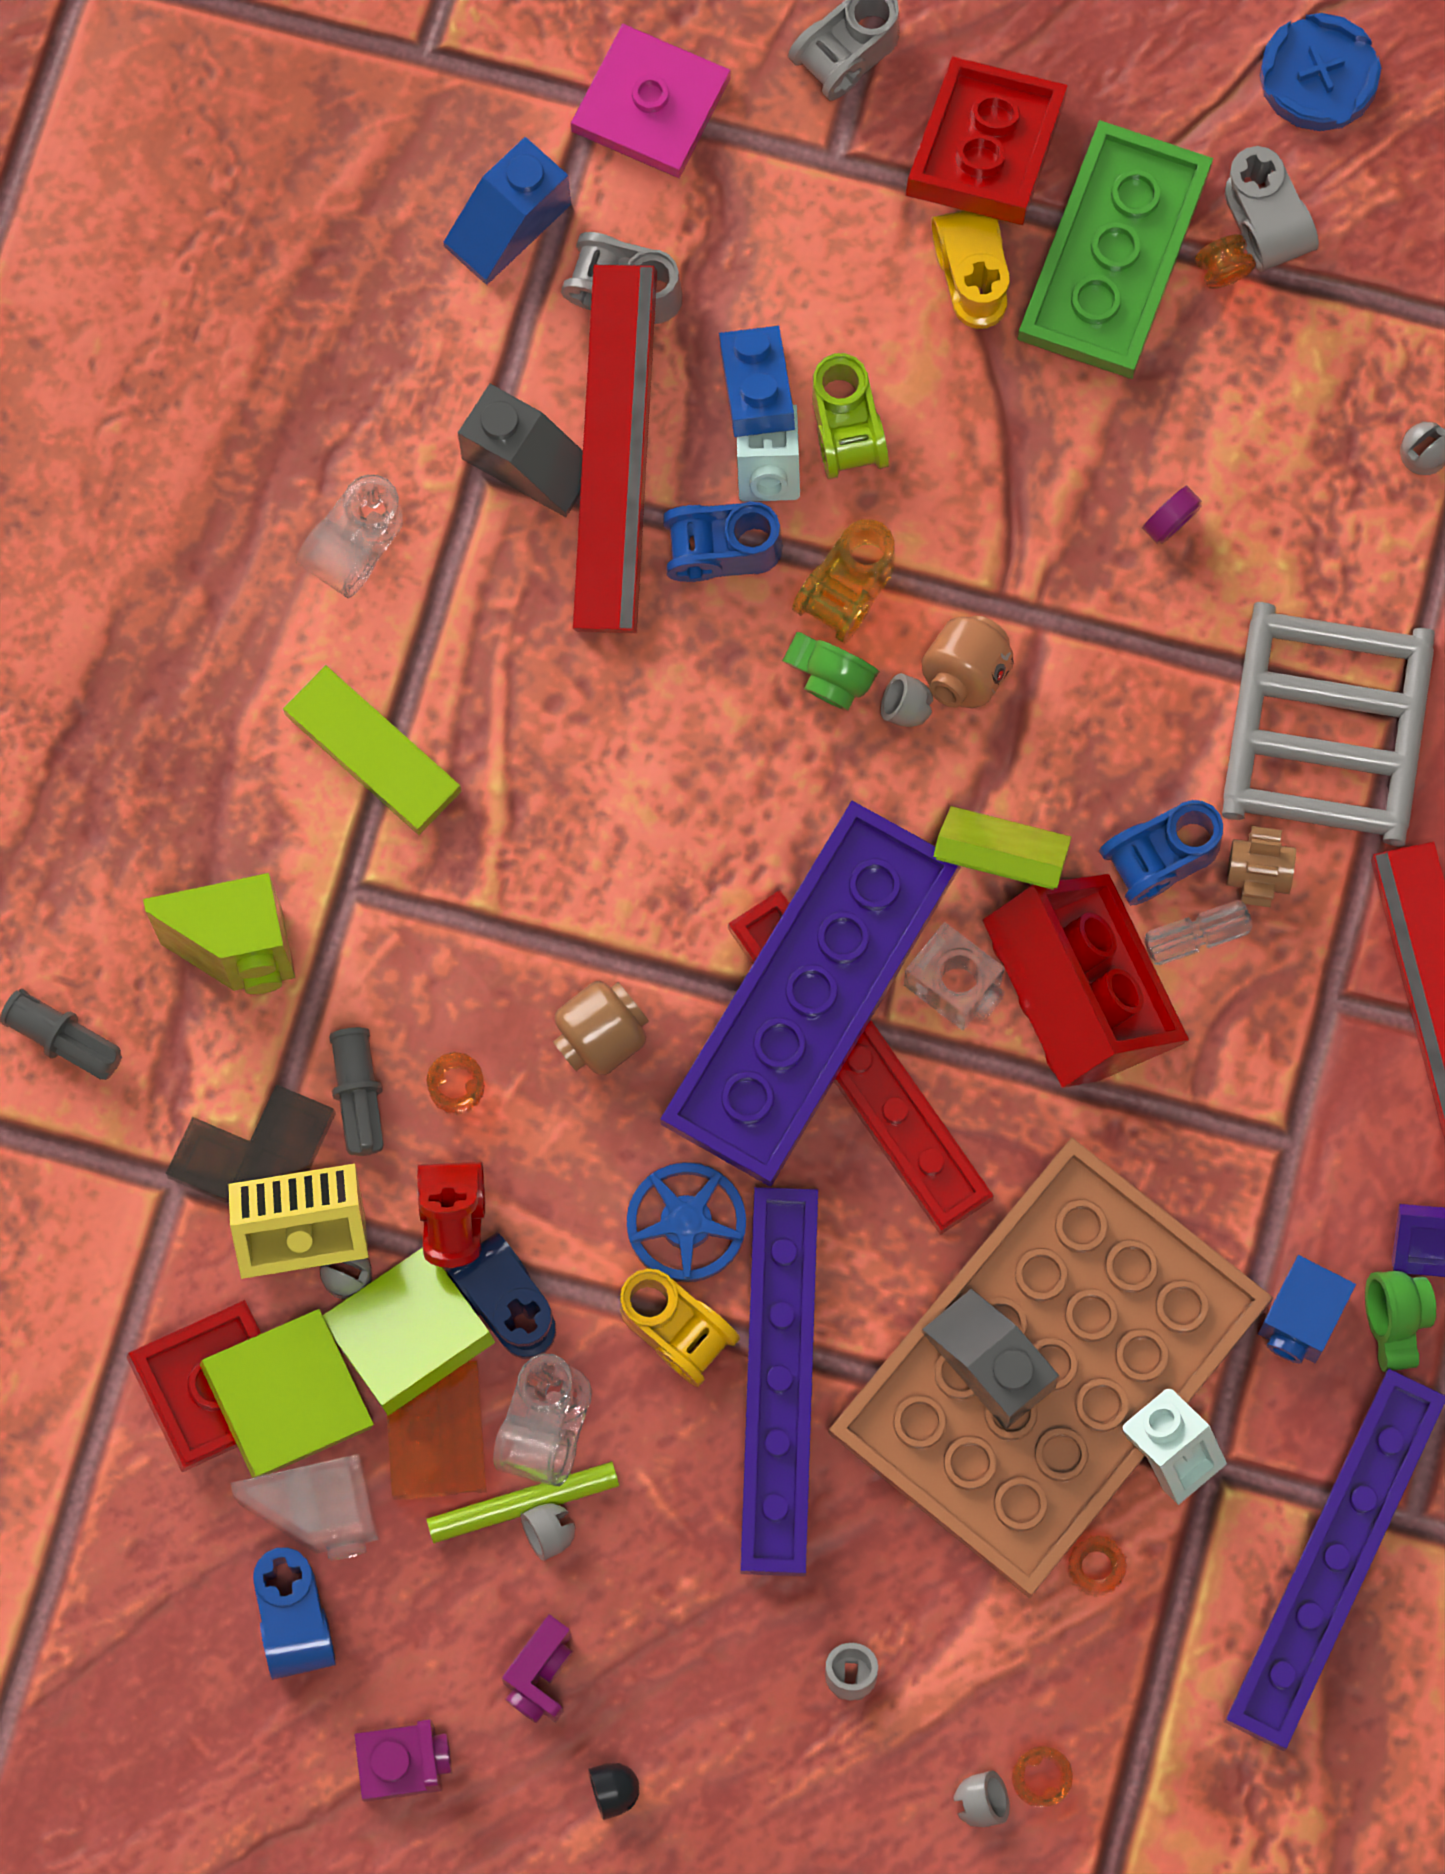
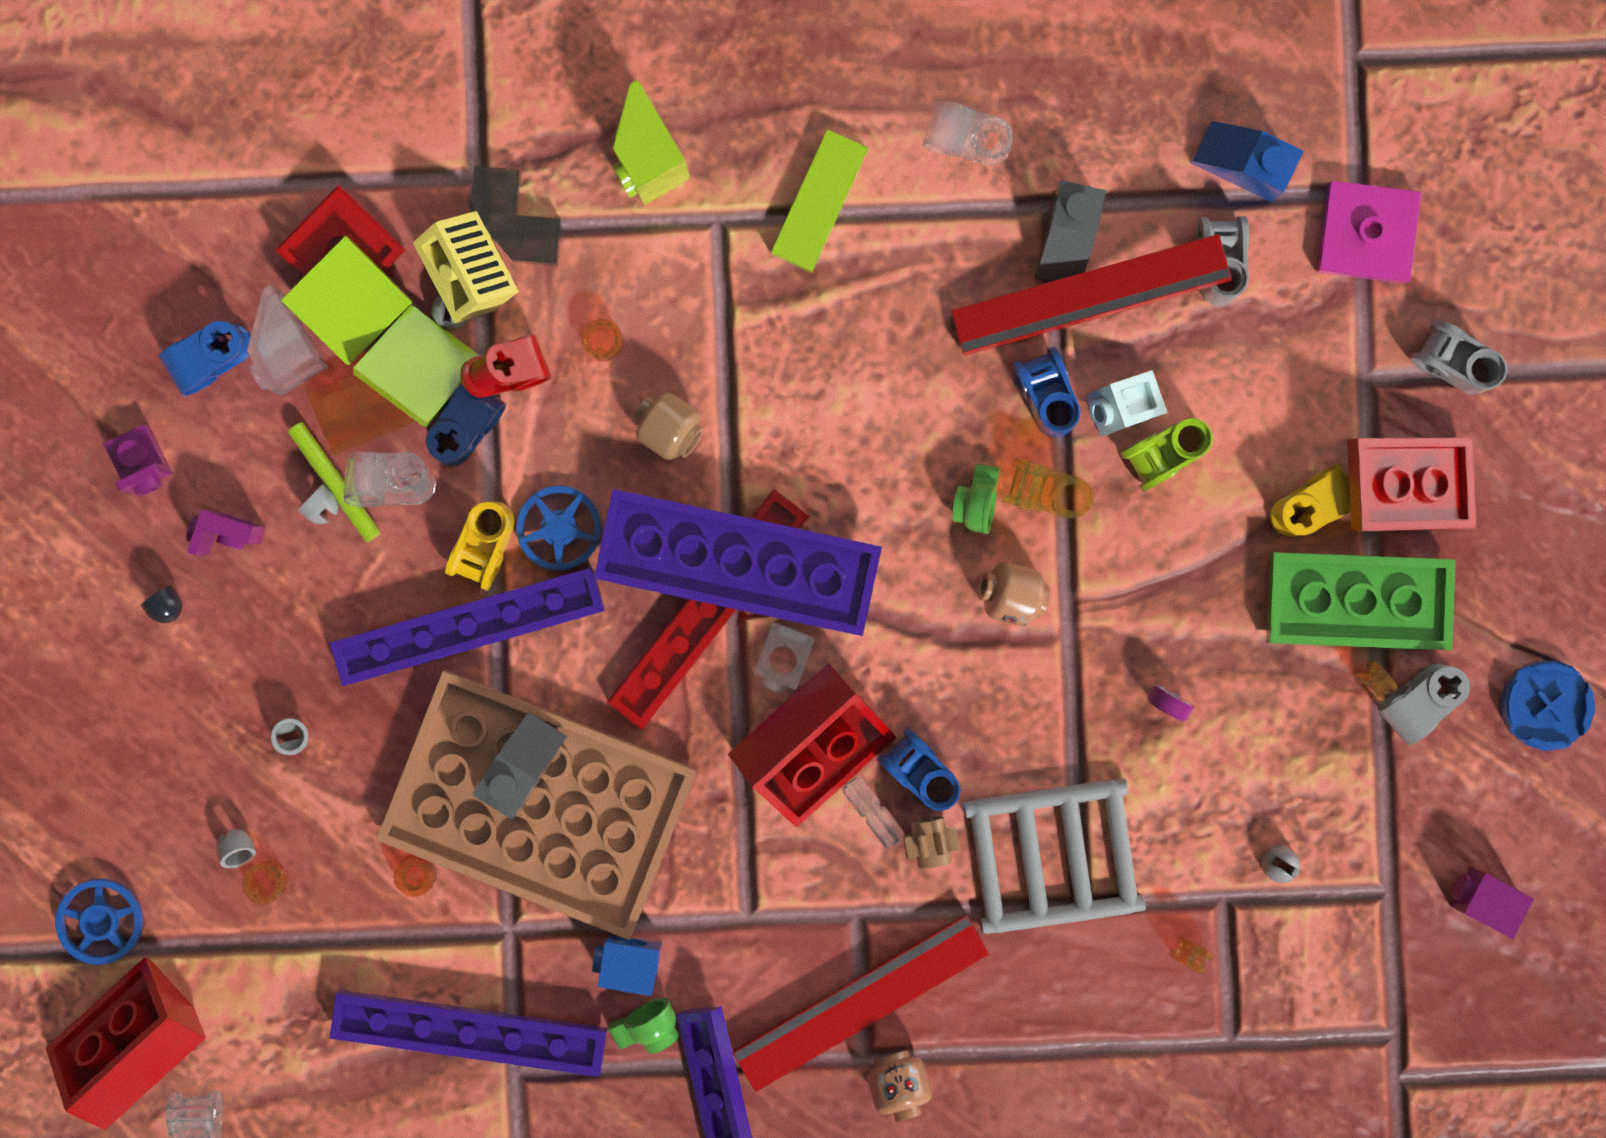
camera: 70 degrees right, 15 degrees up
dark grey axle [0,989,122,1080] -> none
dark grey axle [329,1027,384,1156] -> none
blue plate [719,326,795,437] -> none
light grey hinge [881,673,933,727] -> none
lime tile [933,806,1072,890] -> none
light aqua bracket [1123,1389,1227,1505] -> none

